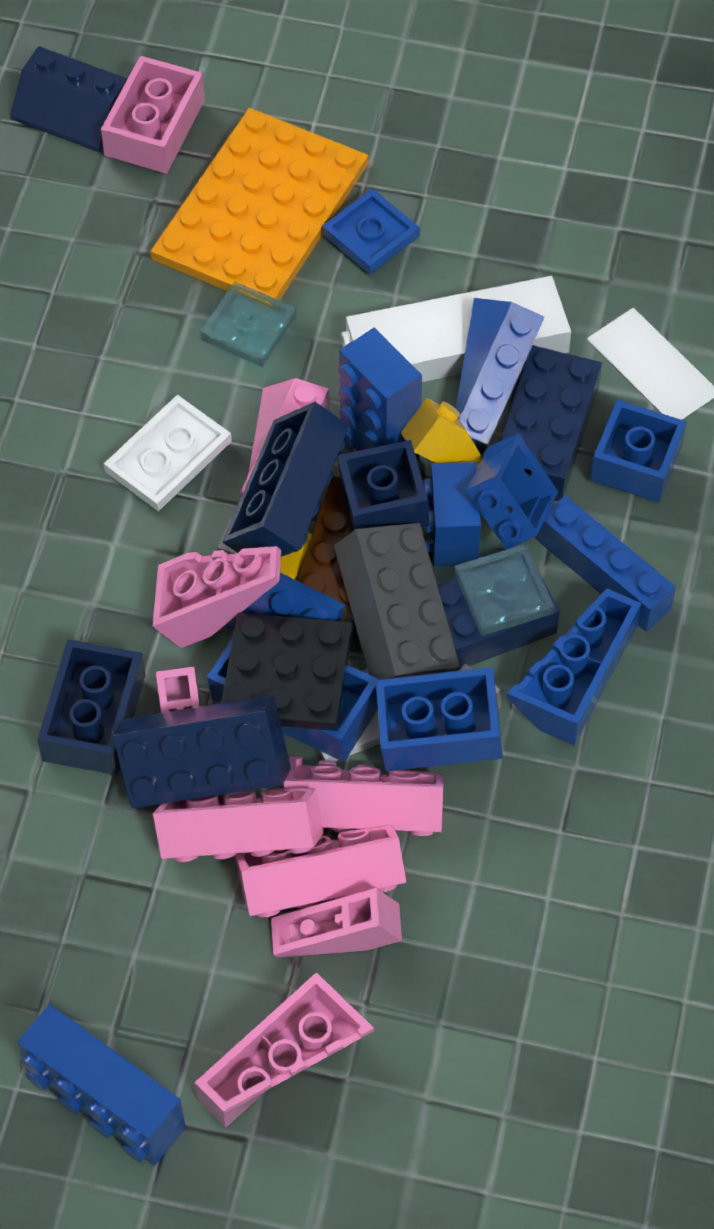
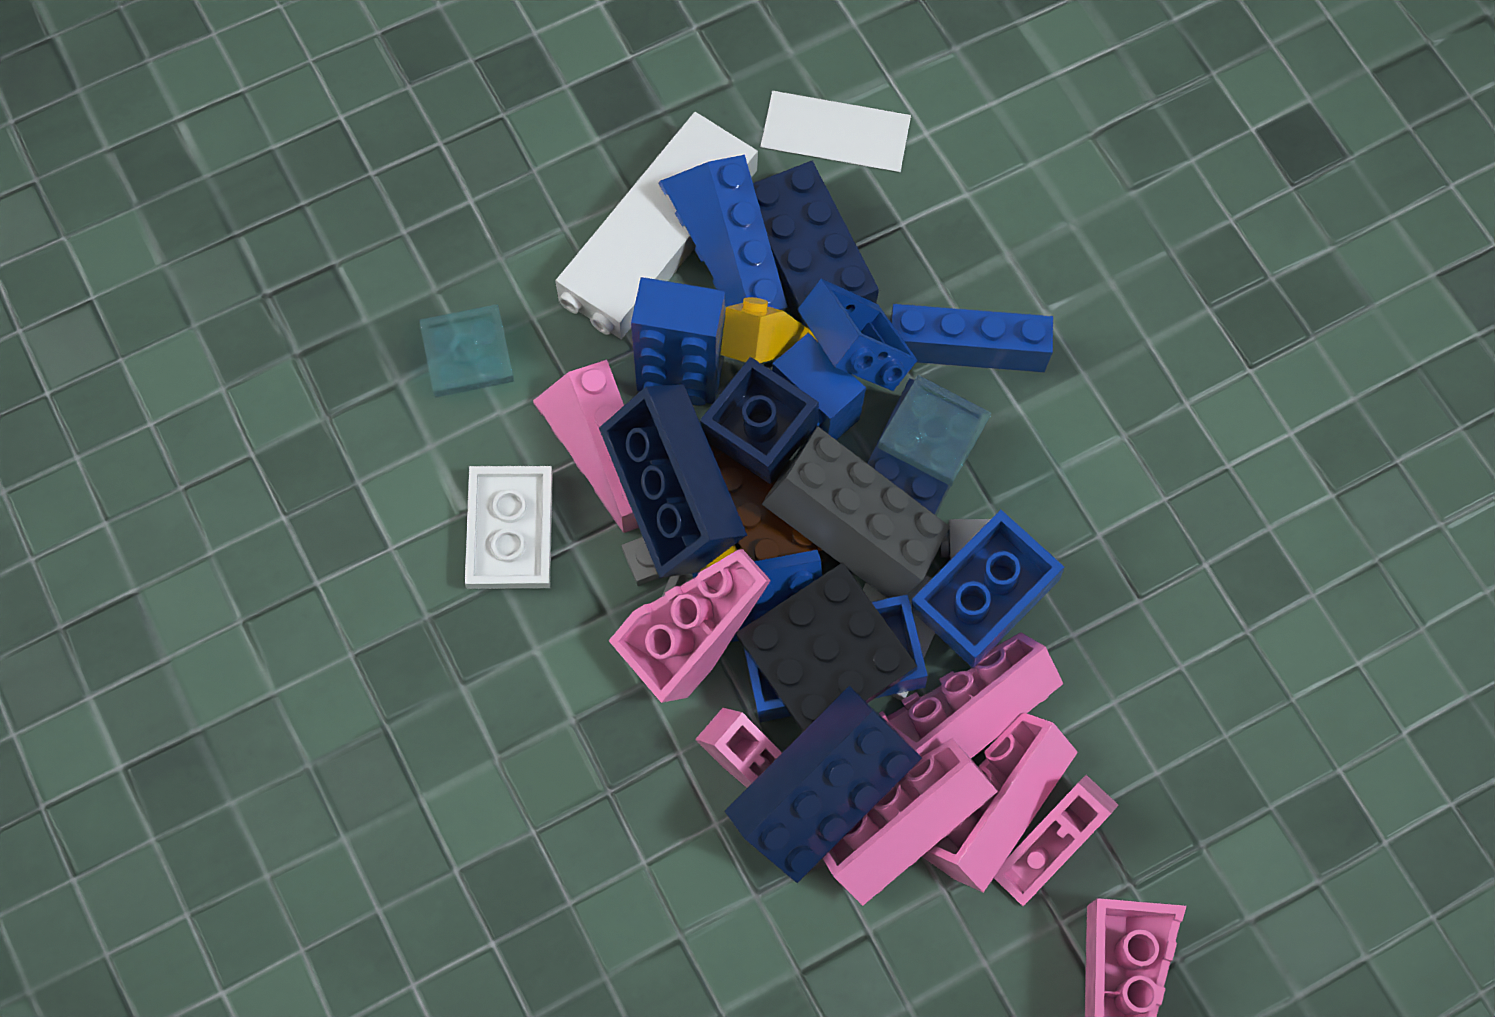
camera: 45 degrees left, 10 degrees up
dark blue slope [10,46,127,152] -> none
dark blue brick [37,639,146,775] -> none
bright pink brick [101,55,205,174] -> none
light orange plate [150,108,369,310] -> none
blue plate [322,188,420,274] -> none
blue wedge [506,588,642,746] -> none
blue brick [590,399,687,503] -> none

